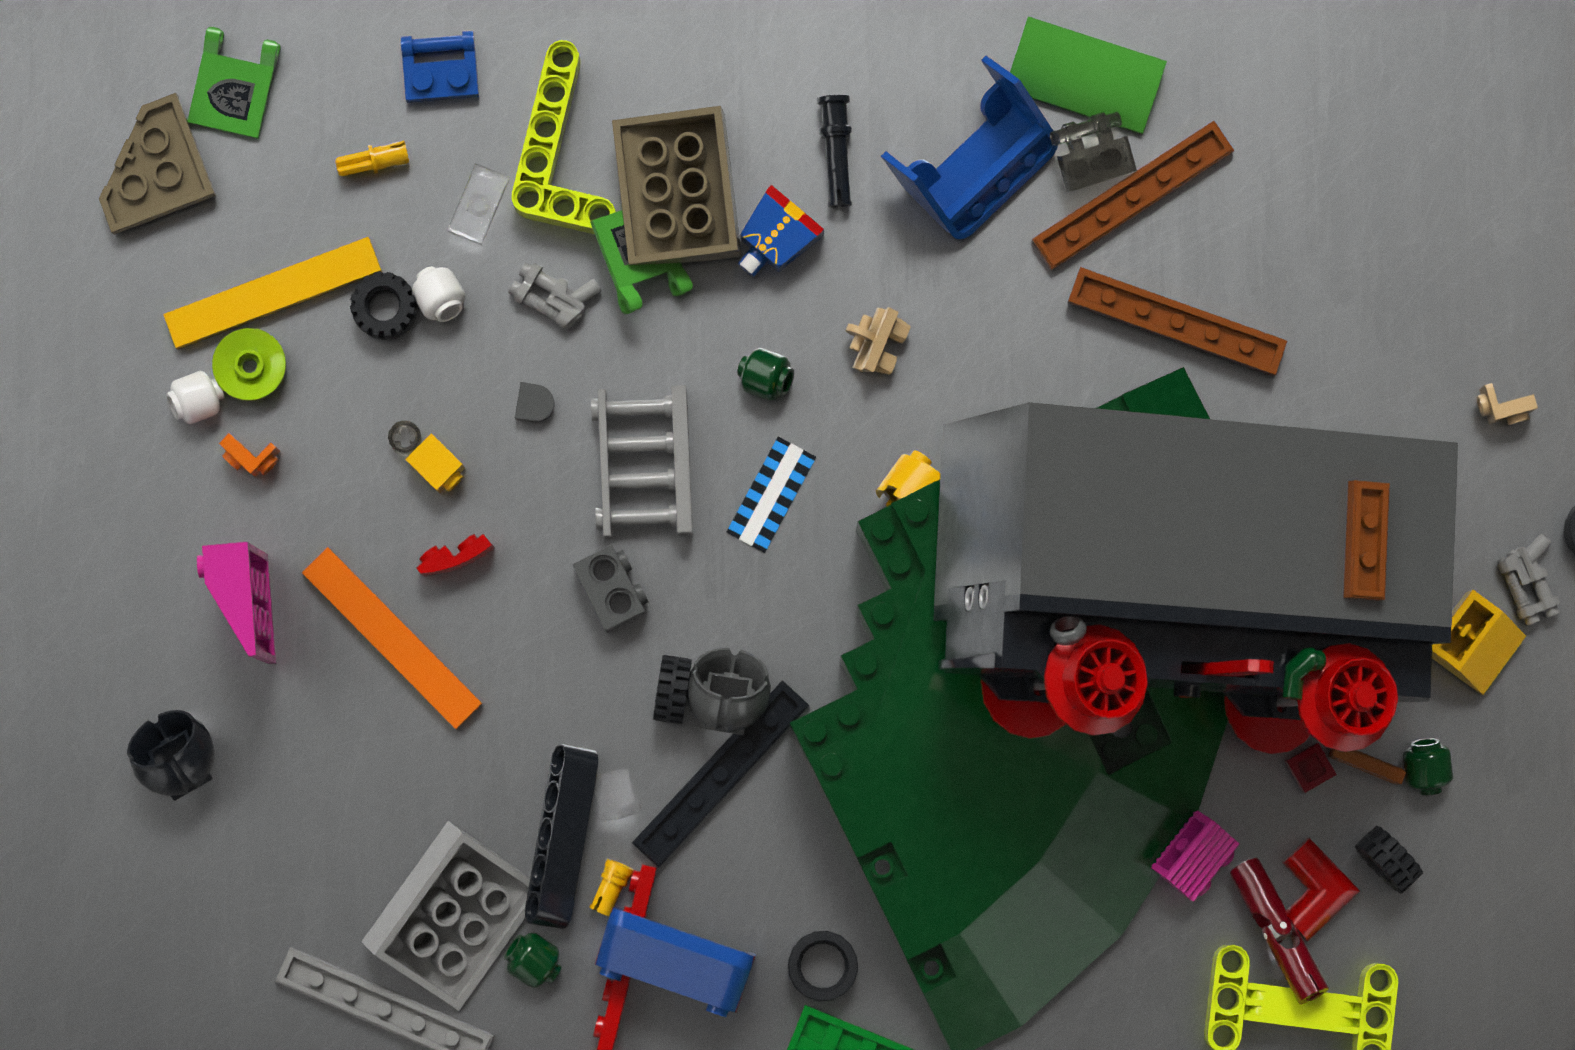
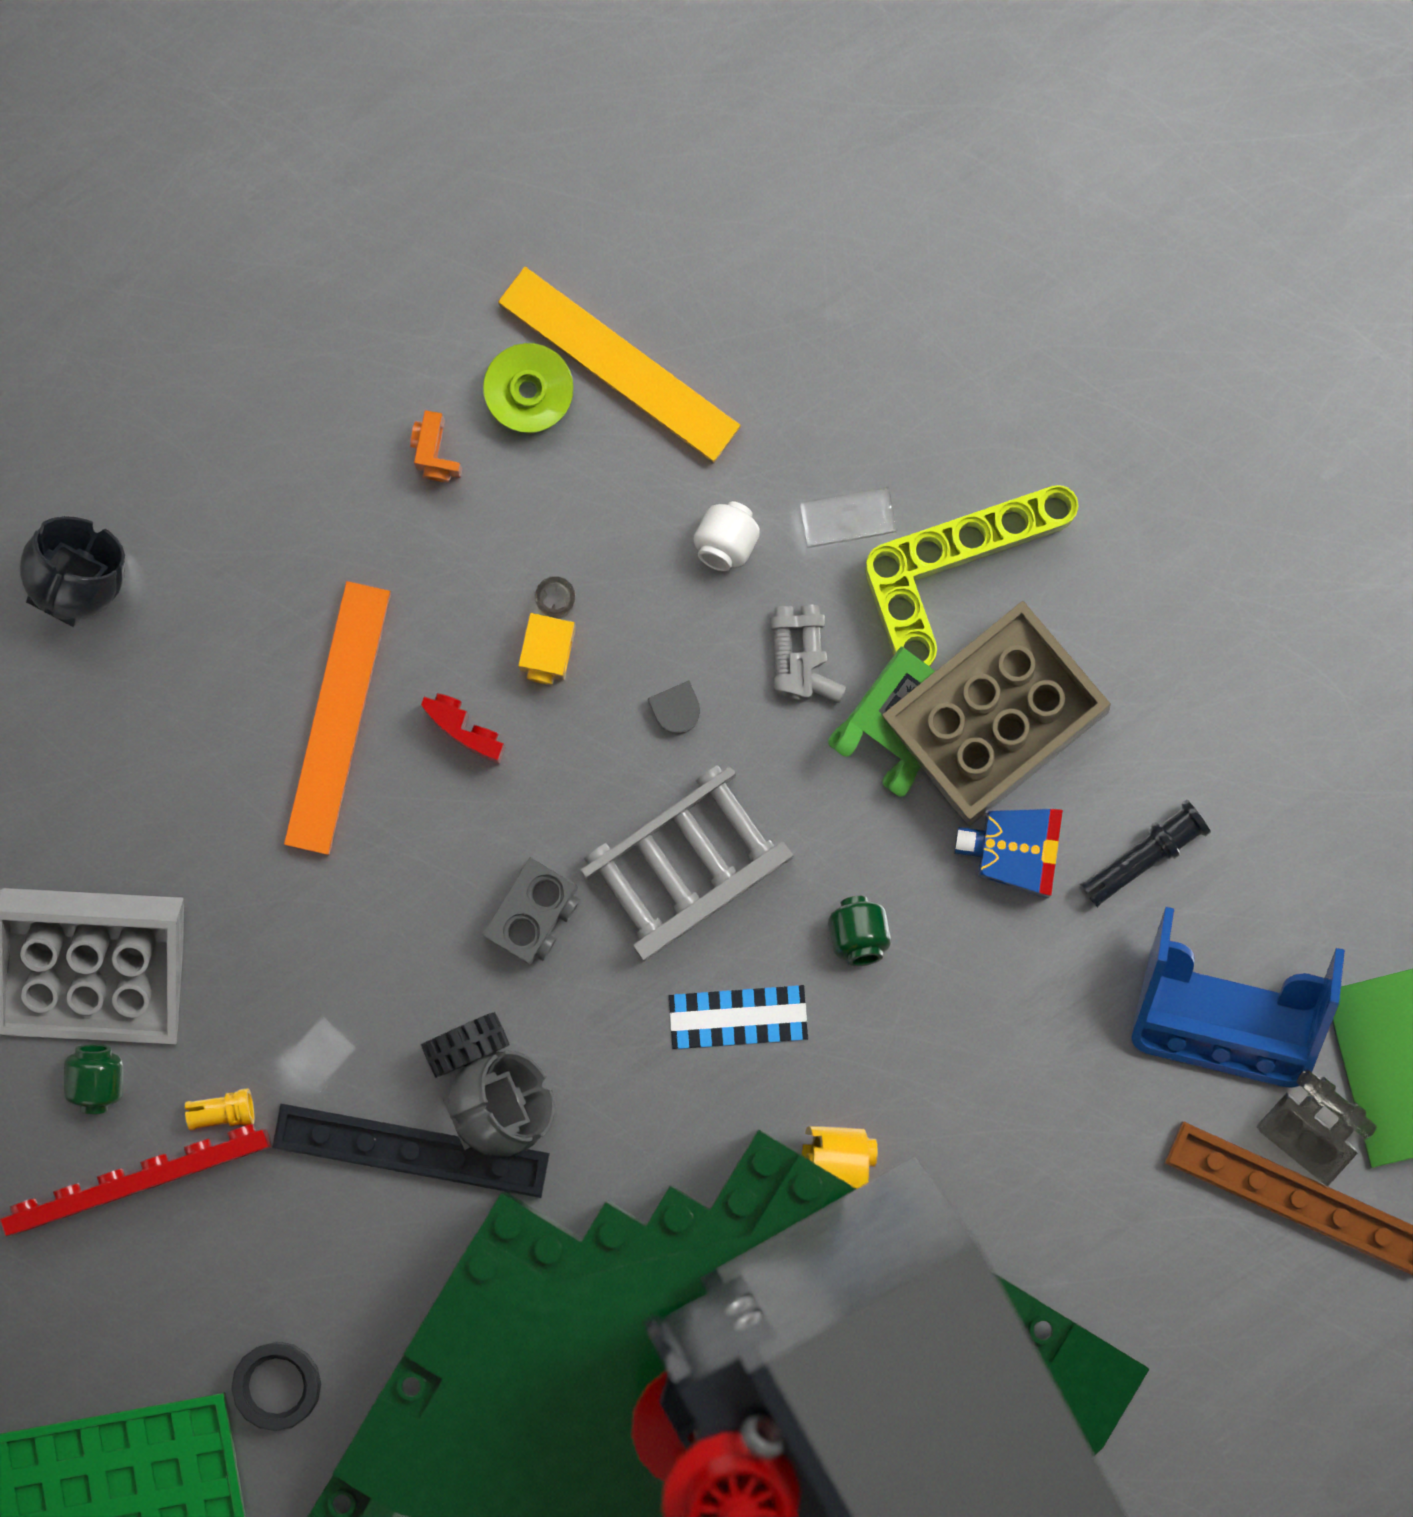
camera: 55 degrees right, 0 degrees up
dark tan plate [99,93,216,235] -> none
white head [166,371,224,424] -> none
bright green flag [188,27,281,139] -> none
dark pink slope [197,542,276,664] -> none
yellow axle [335,140,409,176] -> none
black tyre [350,272,418,340] -> none
blue plate [401,31,479,103] -> none
black beam [525,744,598,929] -> none
blue windscreen [595,907,756,1018] -> none
tan hips [845,307,911,375] -> none
dark orange plate [1067,267,1287,377] -> none

